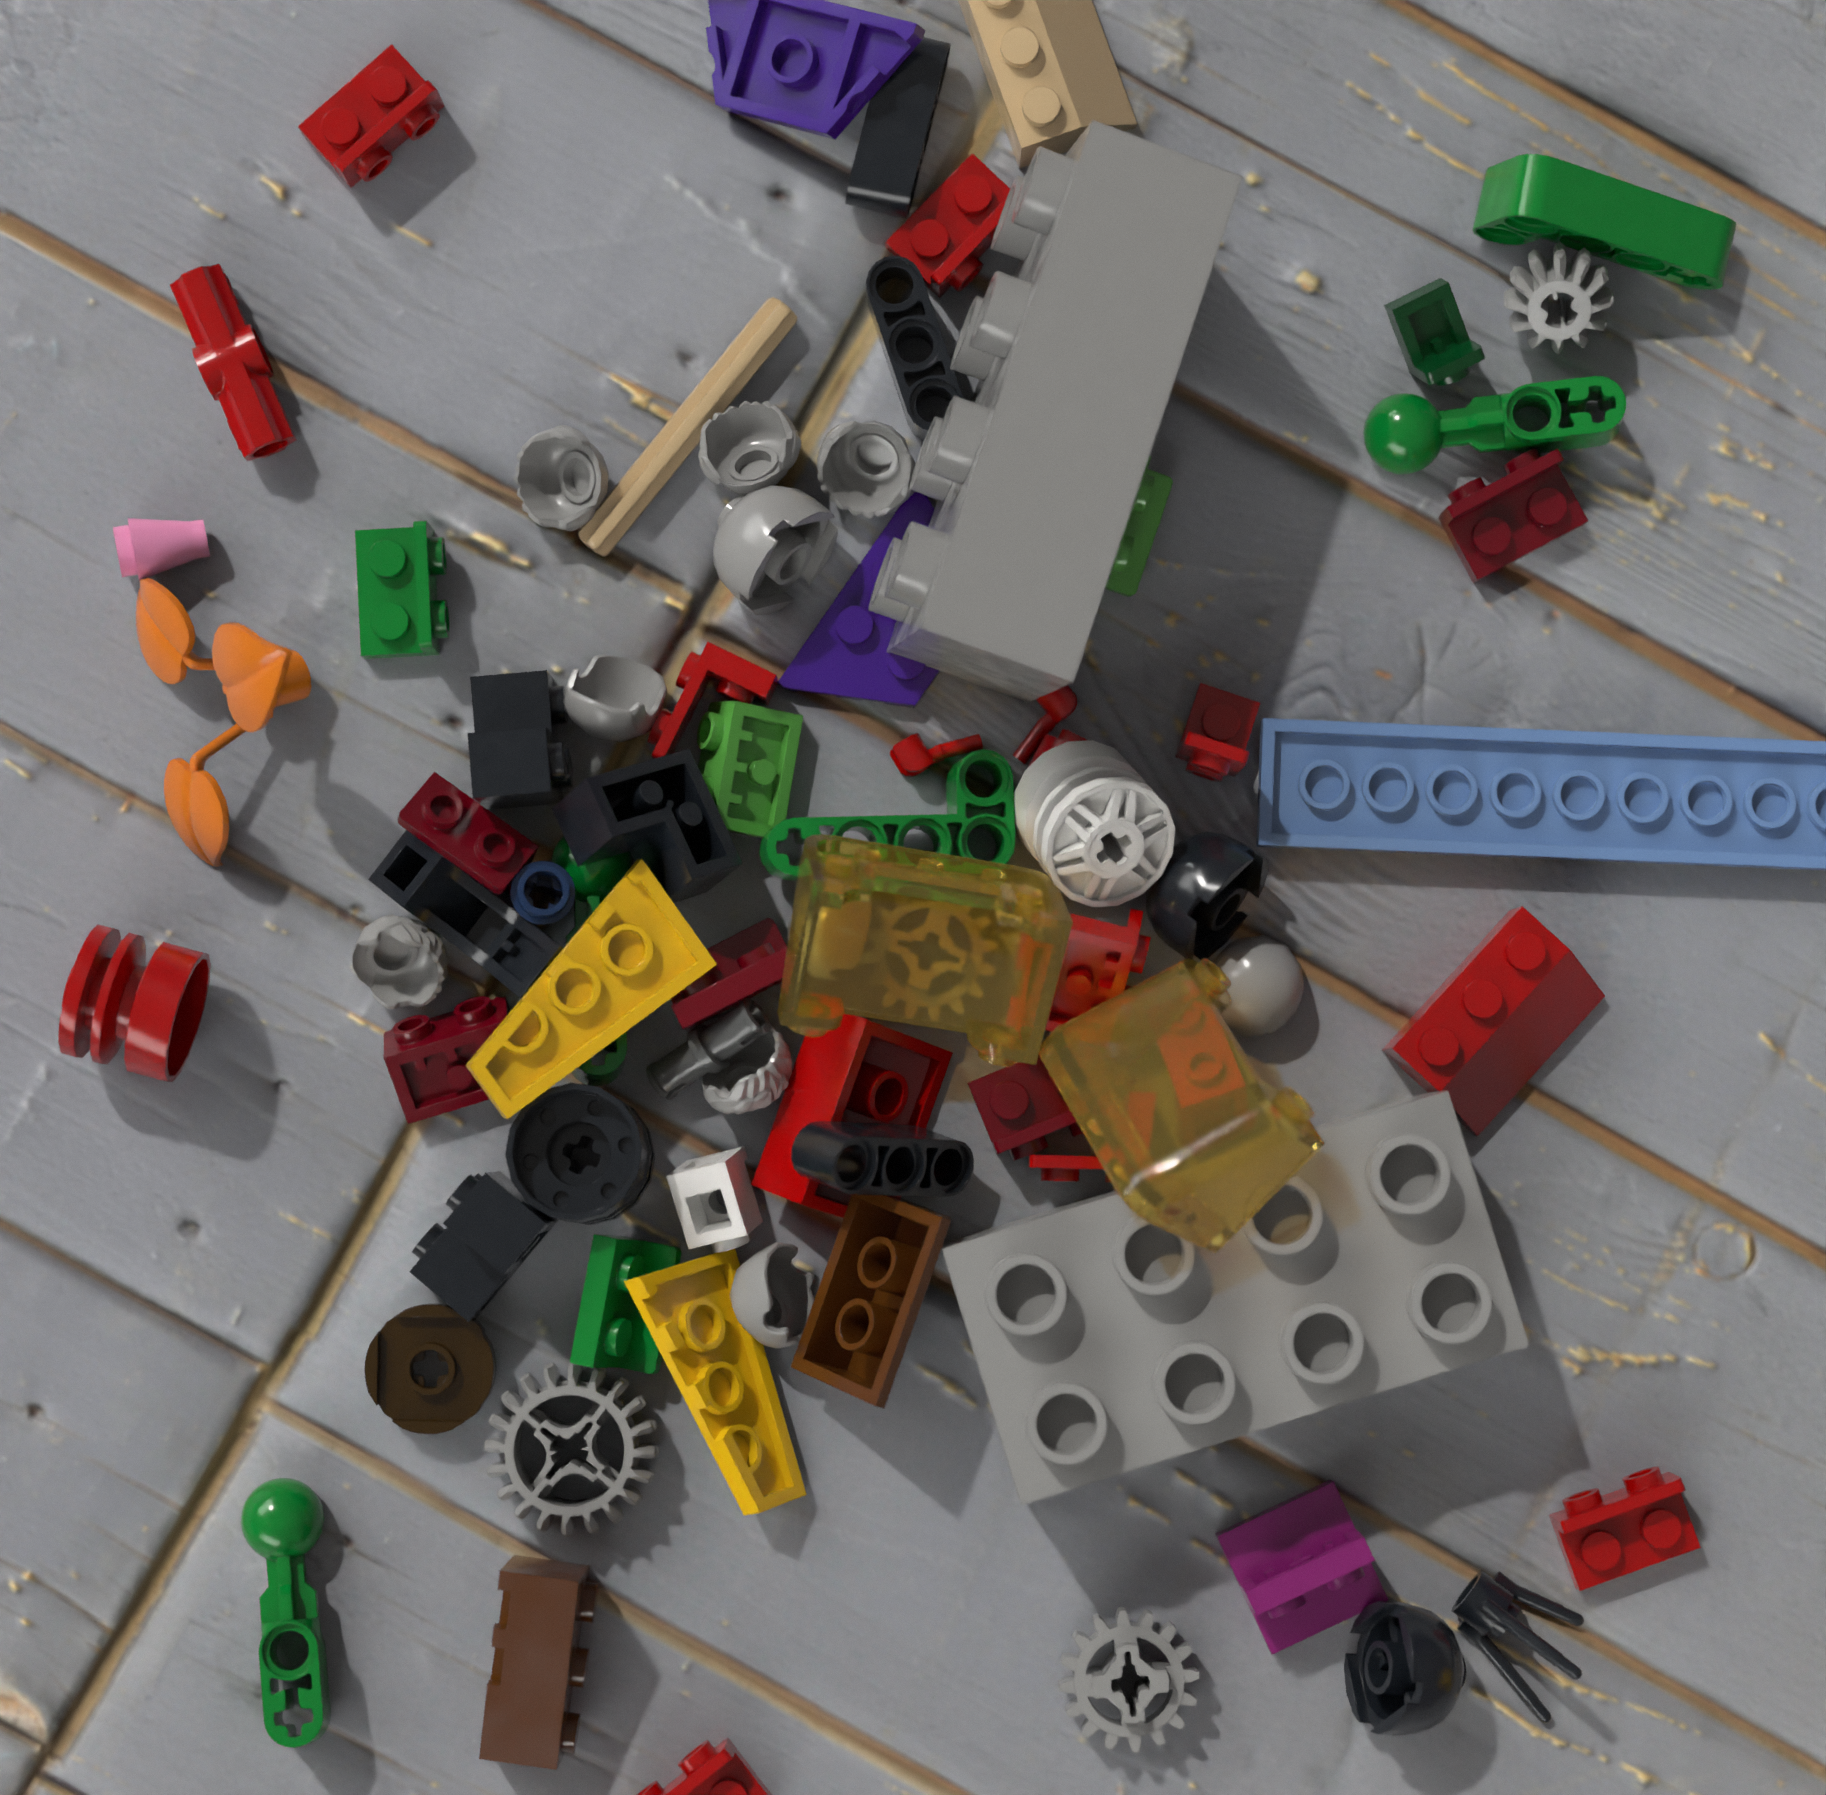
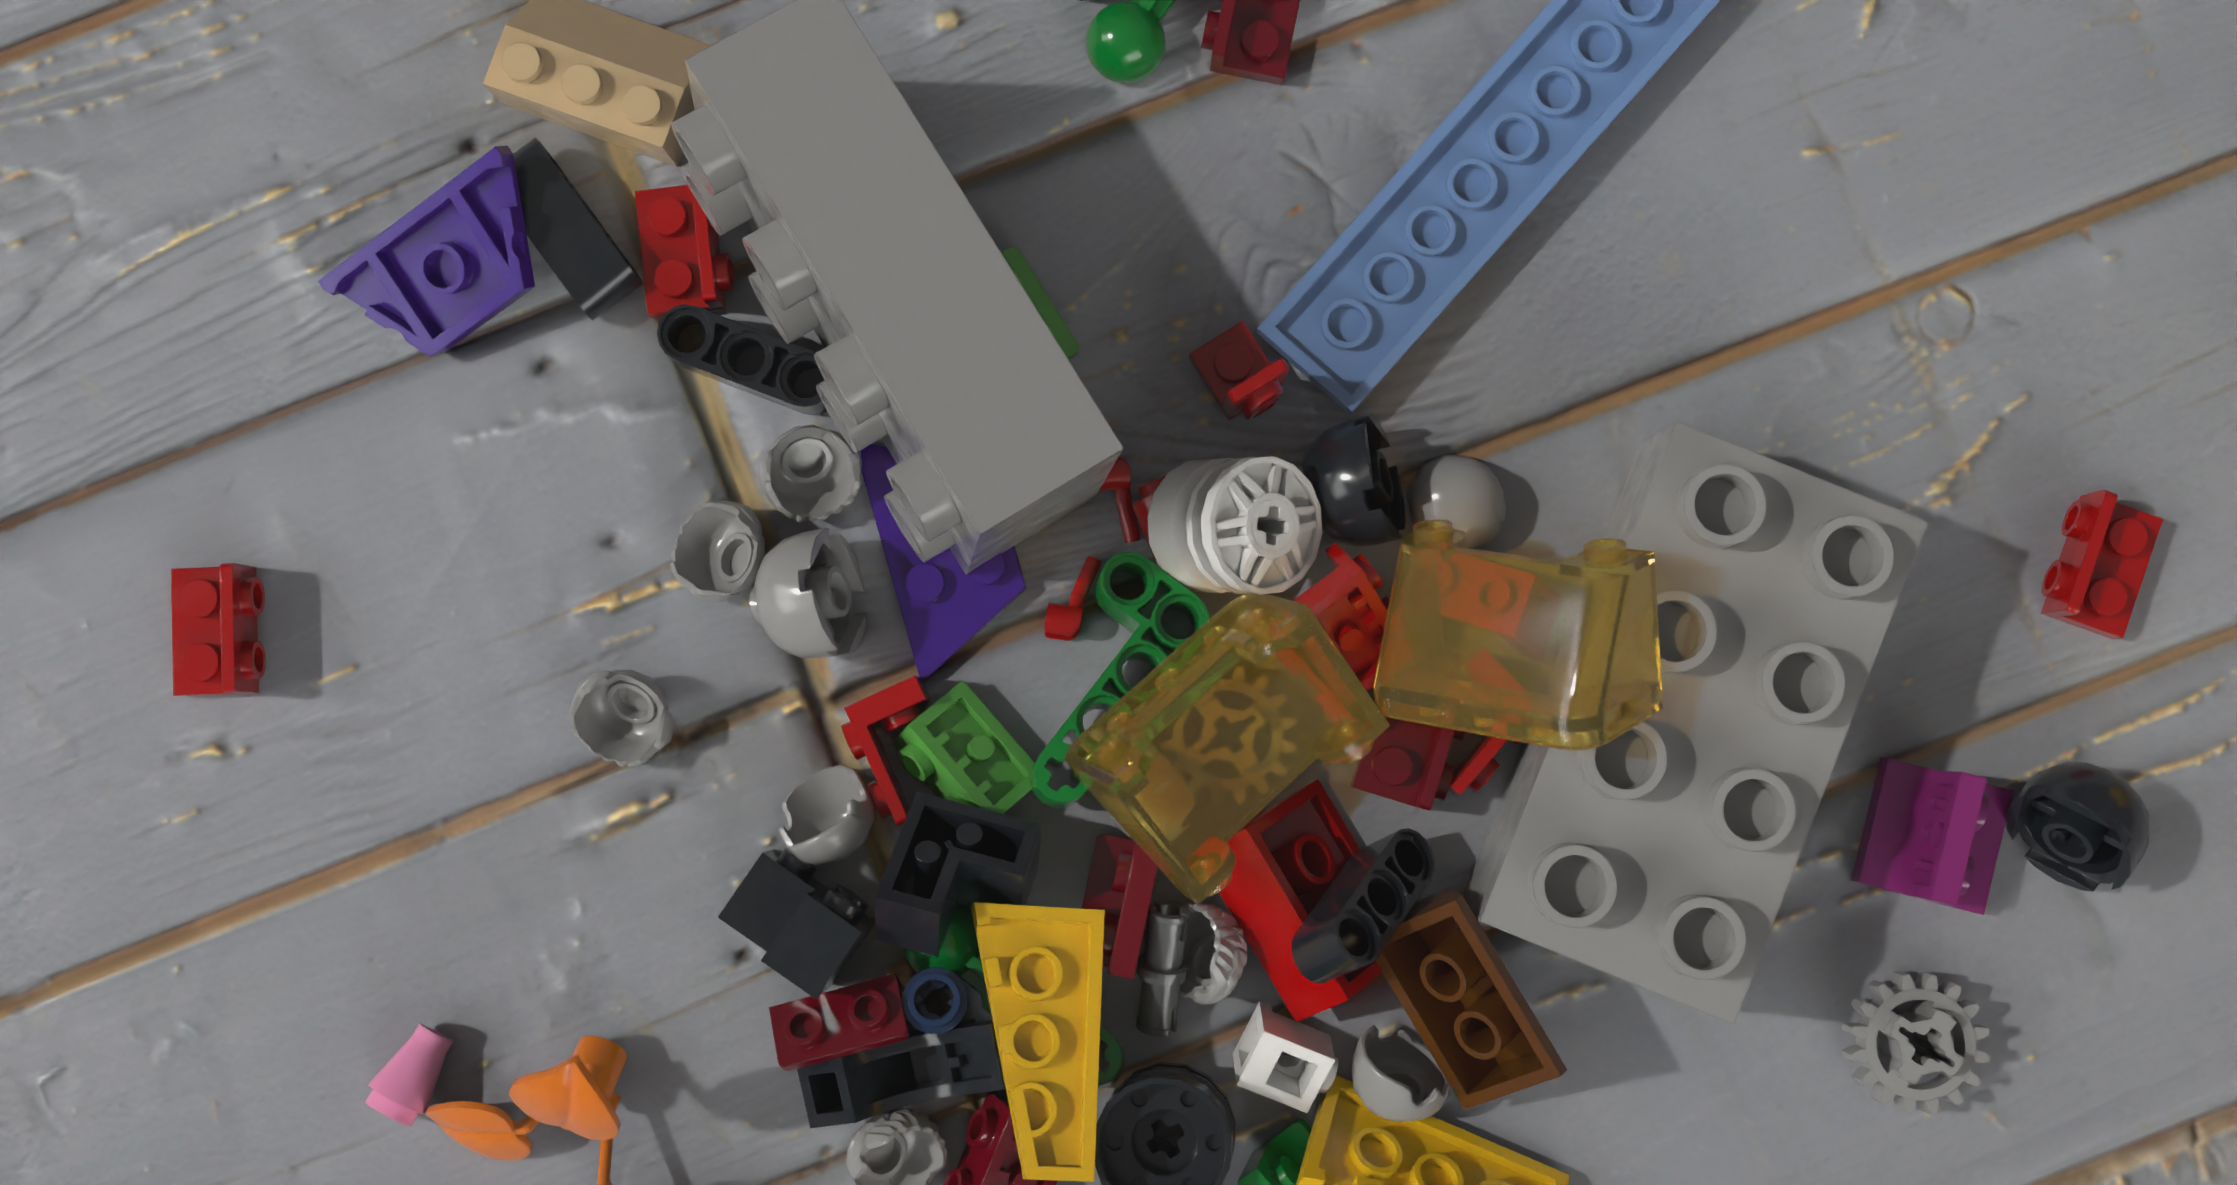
camera: 45 degrees left, 0 degrees up
red piece [170,264,297,461] -> none
green bracket [355,521,450,659] -> none
tan axle [578,297,798,557] -> none
red slope [1382,906,1605,1136] -> none
black plant [1451,1570,1584,1723] -> none

